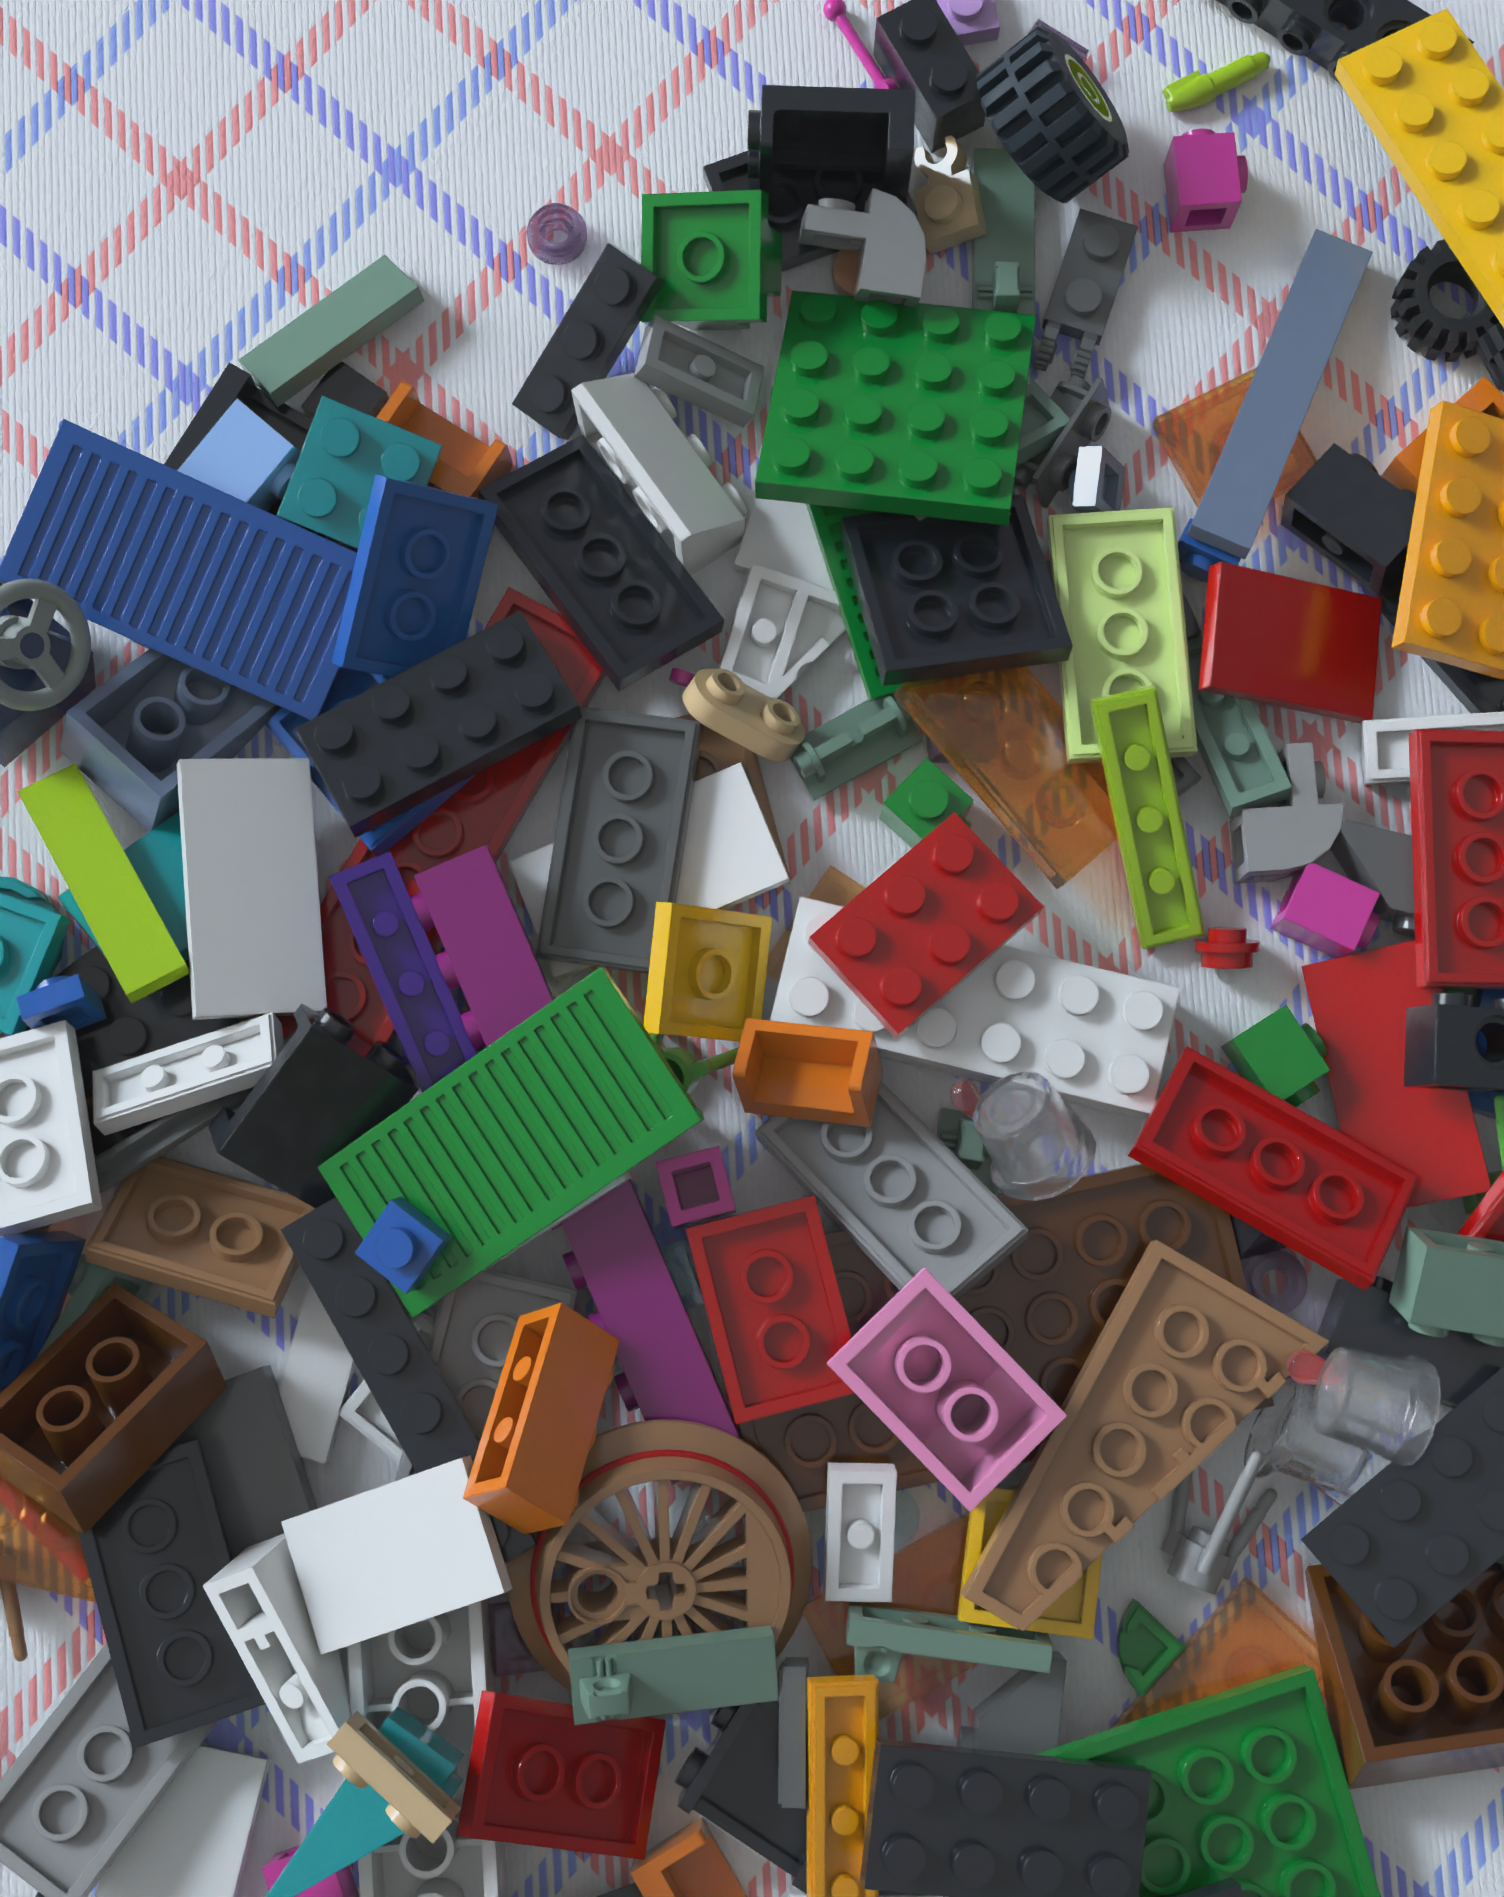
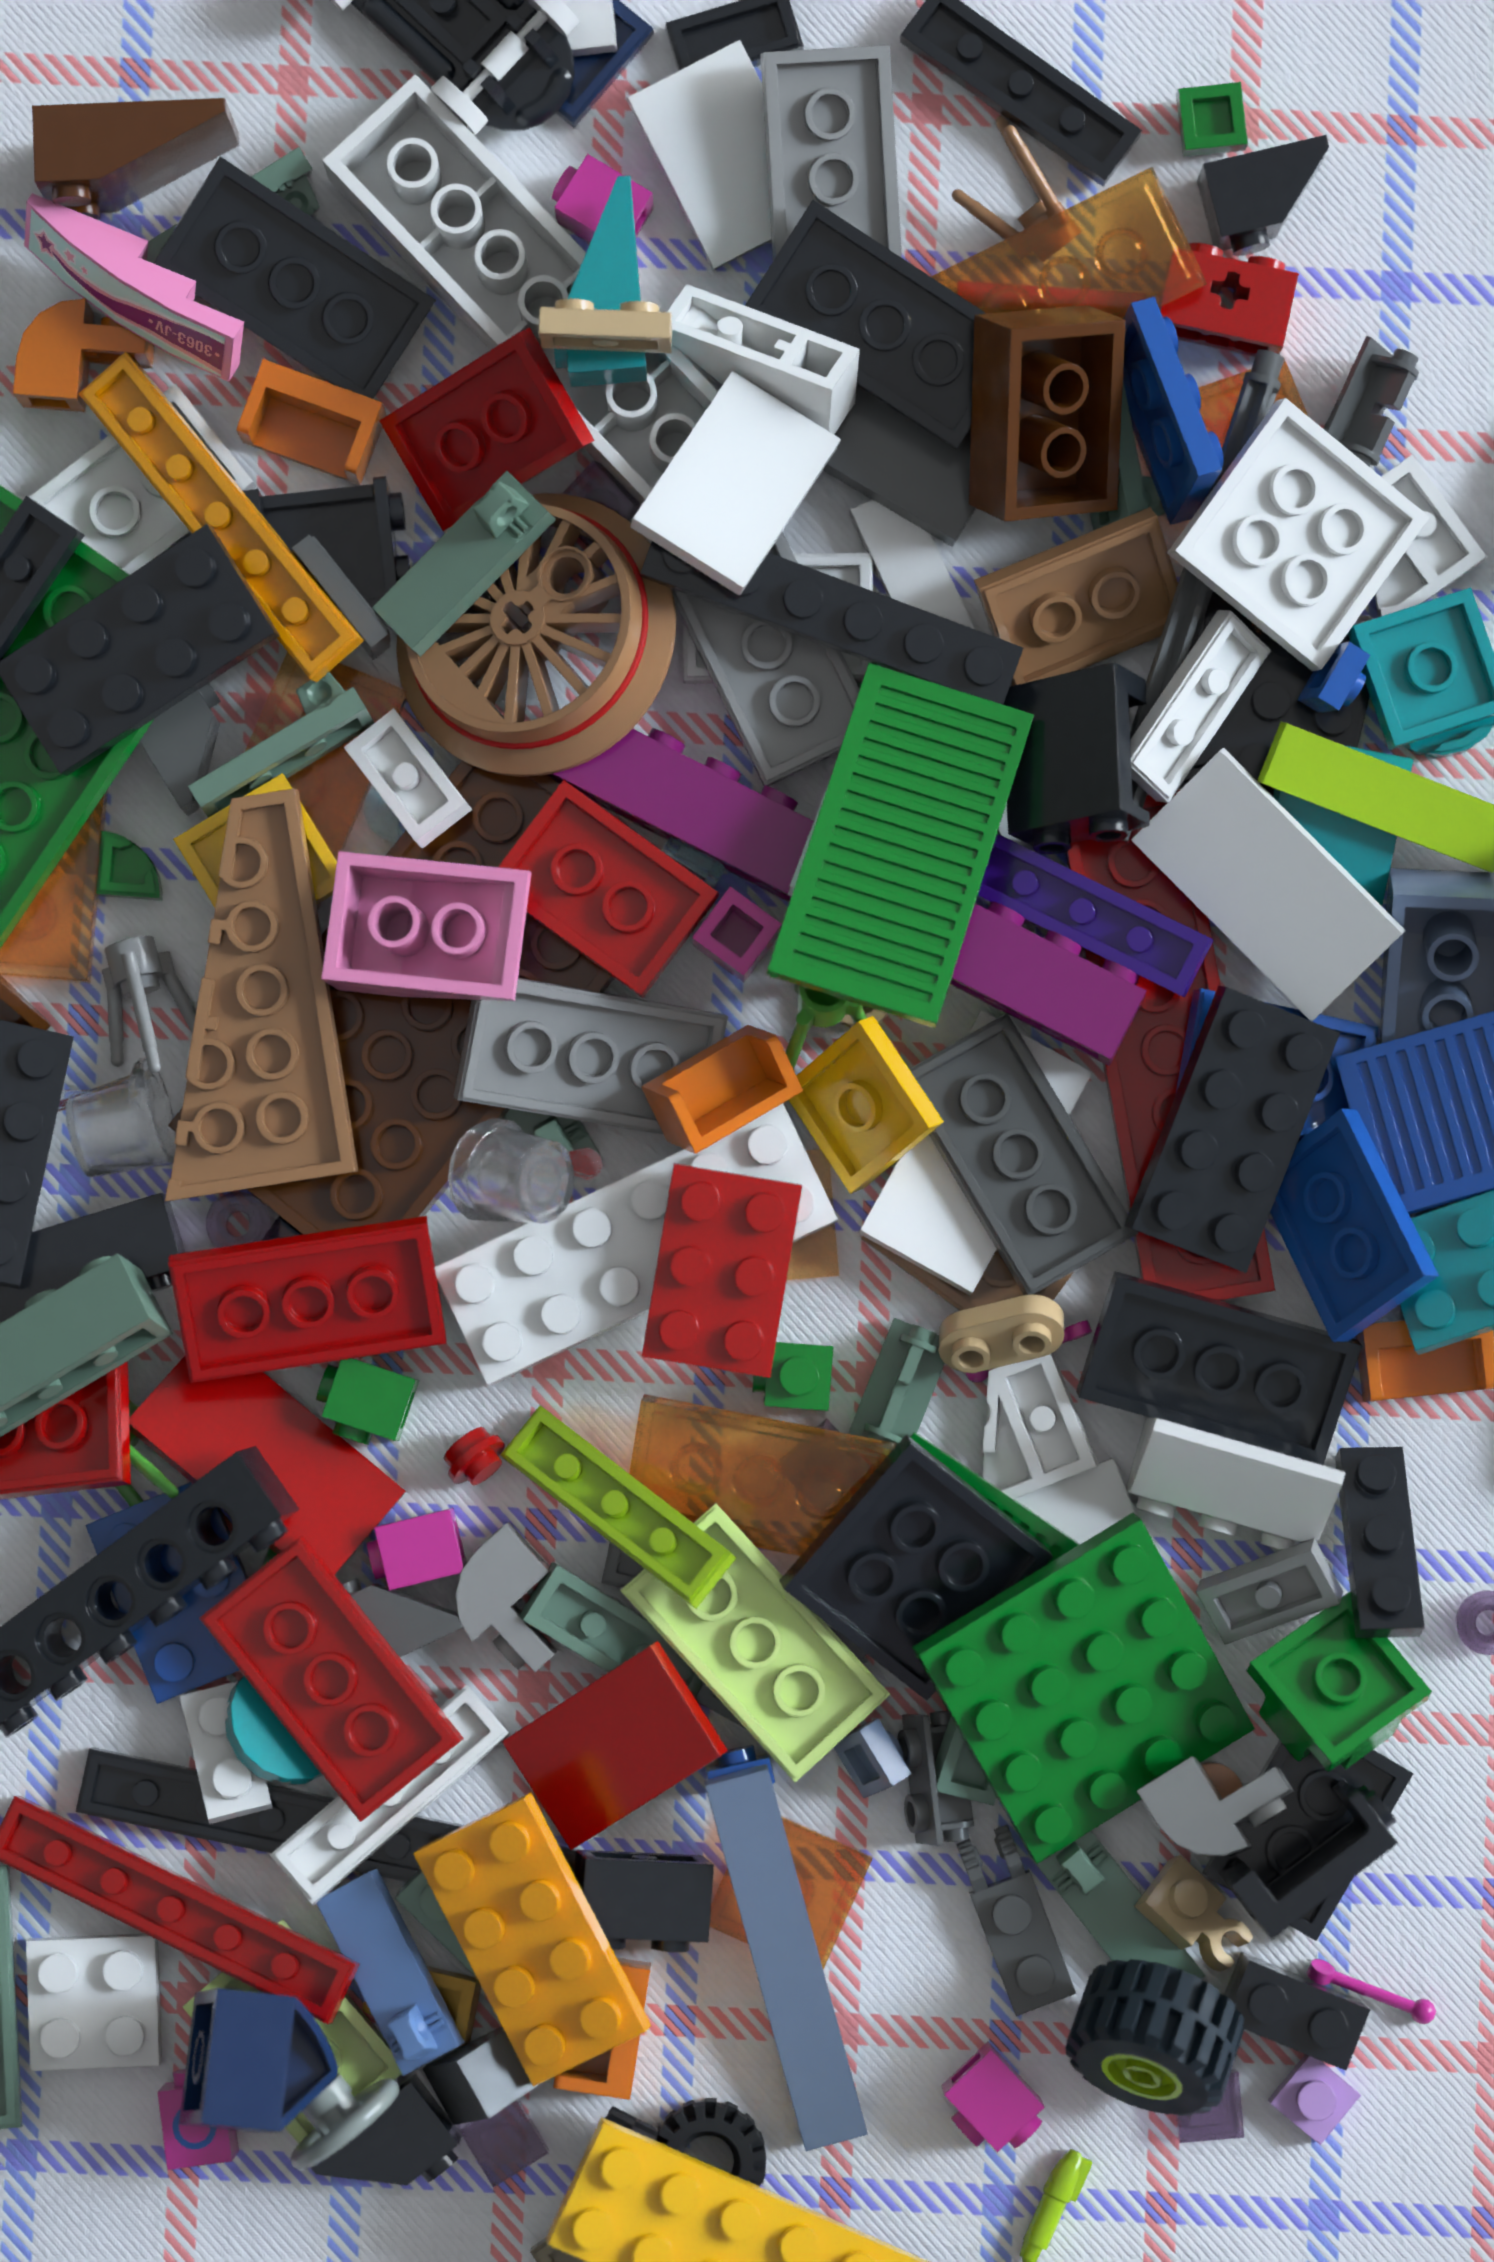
camera: 140 degrees right, 5 degrees up
blue plate [355,1197,452,1294] -> none
orange brick [463,1302,620,1534] -> none
clear hat [1286,1347,1441,1466] -> none

